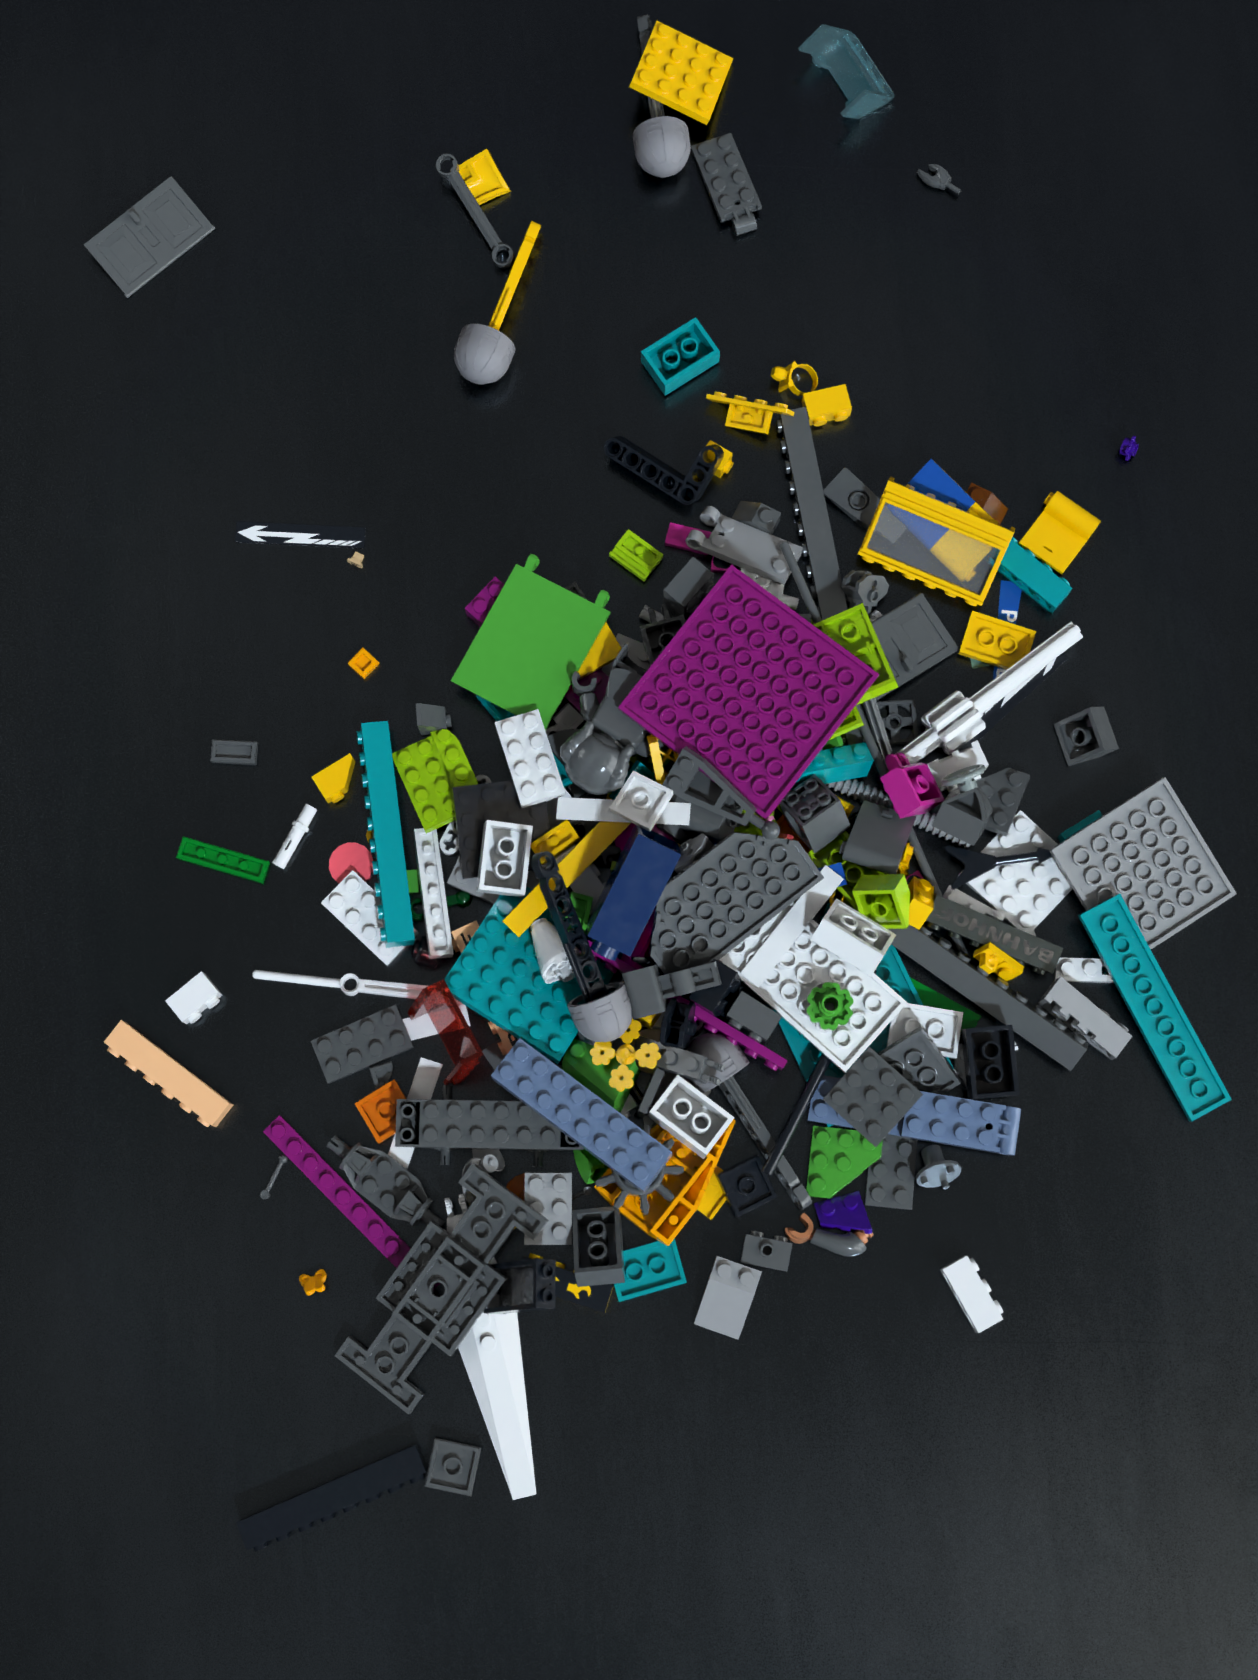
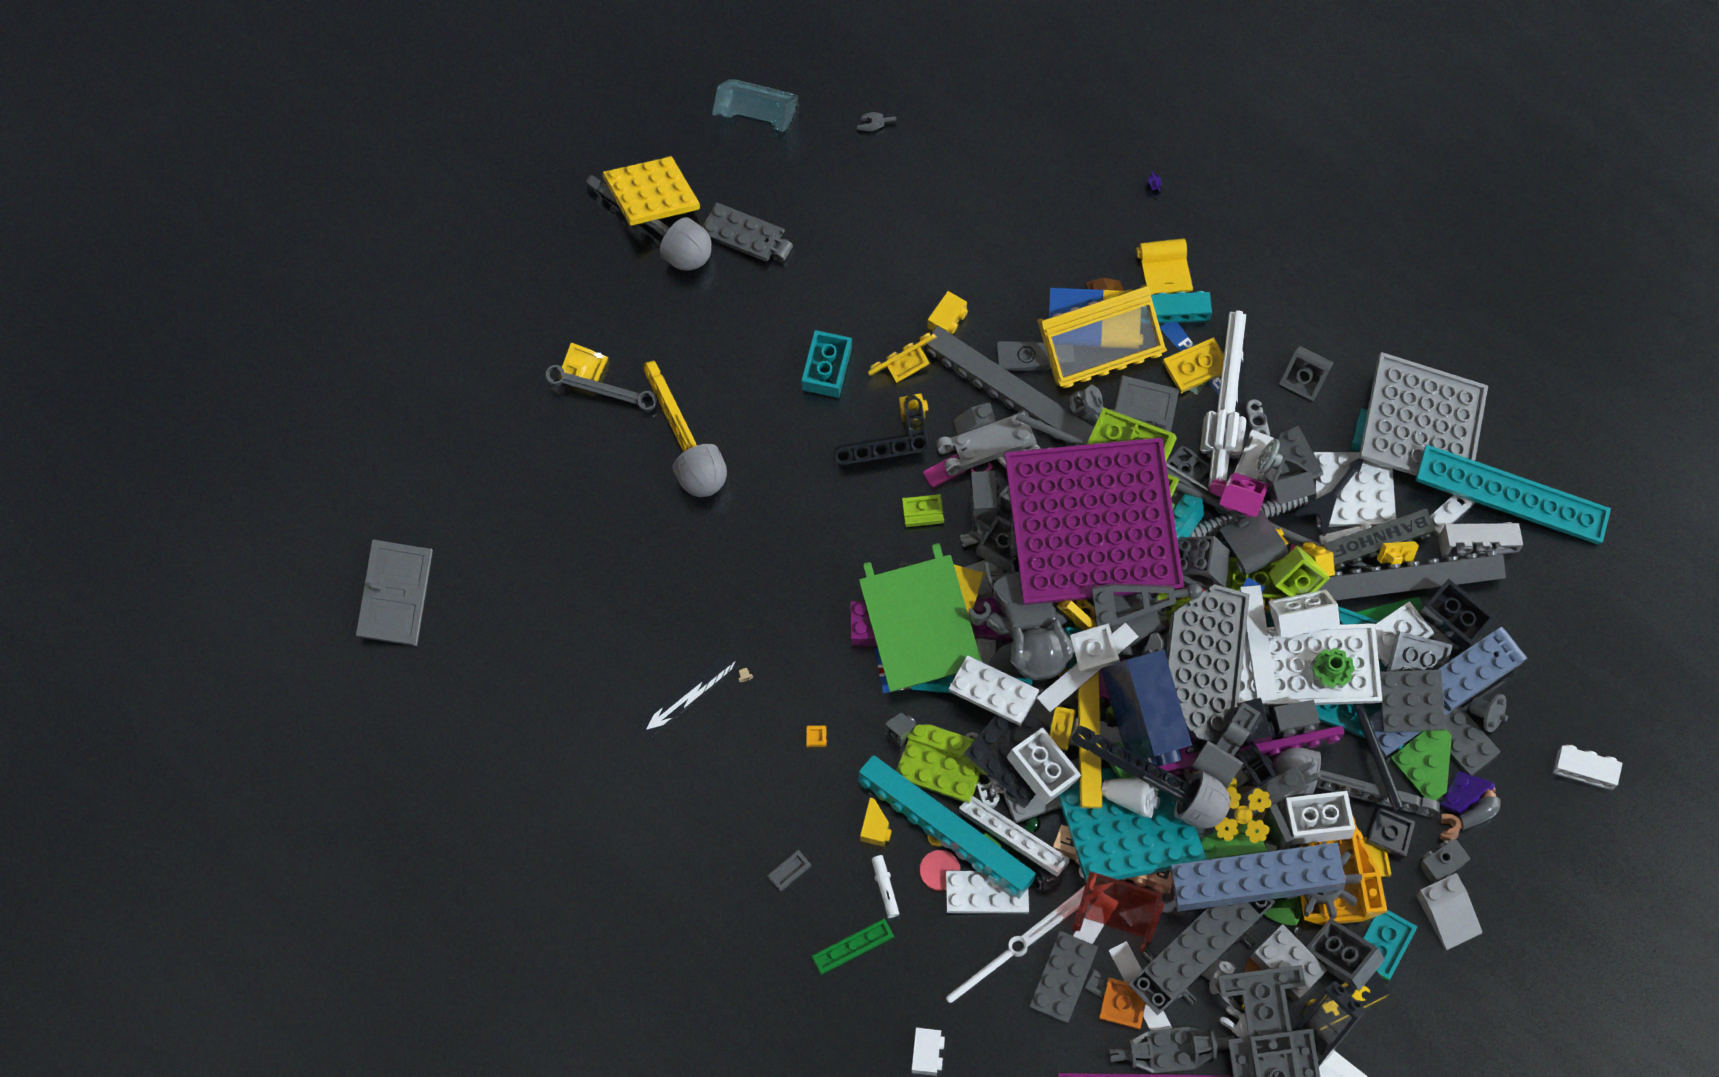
camera: 45 degrees left, 10 degrees down
yellow piece [771,361,818,396] -> none
none -> light grey piece [1246,399,1270,436]

